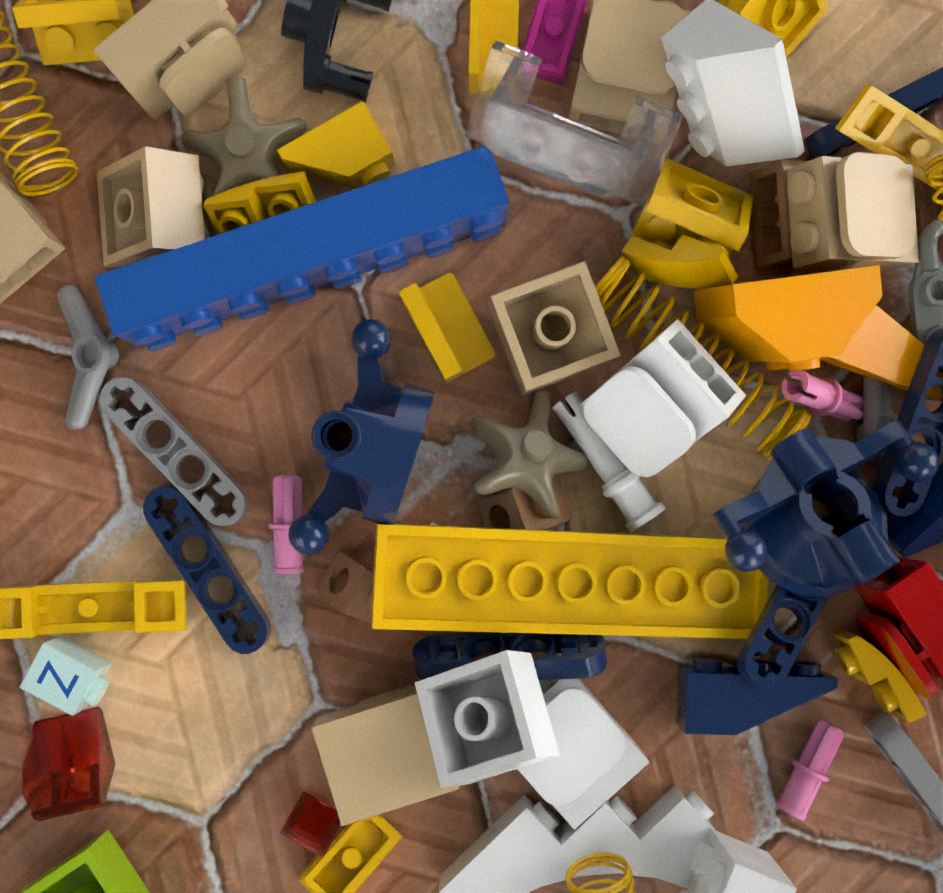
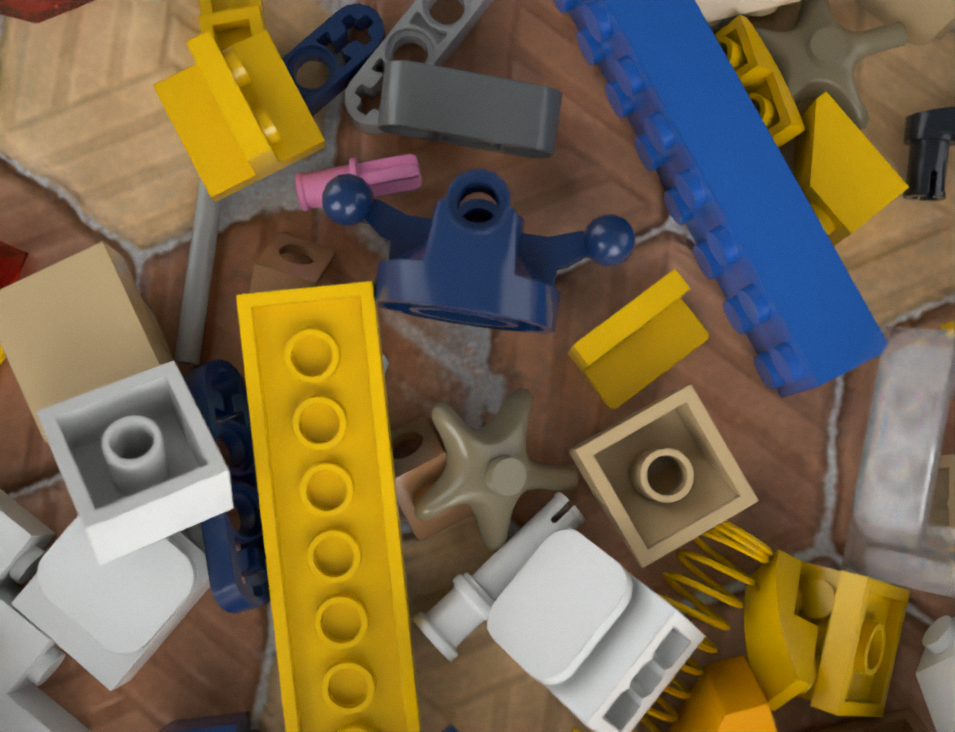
camera: 80 degrees right, 5 degrees down
none -> yellow bracket [152,29,327,202]
none -> light grey bar [174,179,222,365]
none -> dark grey beam [377,60,562,158]

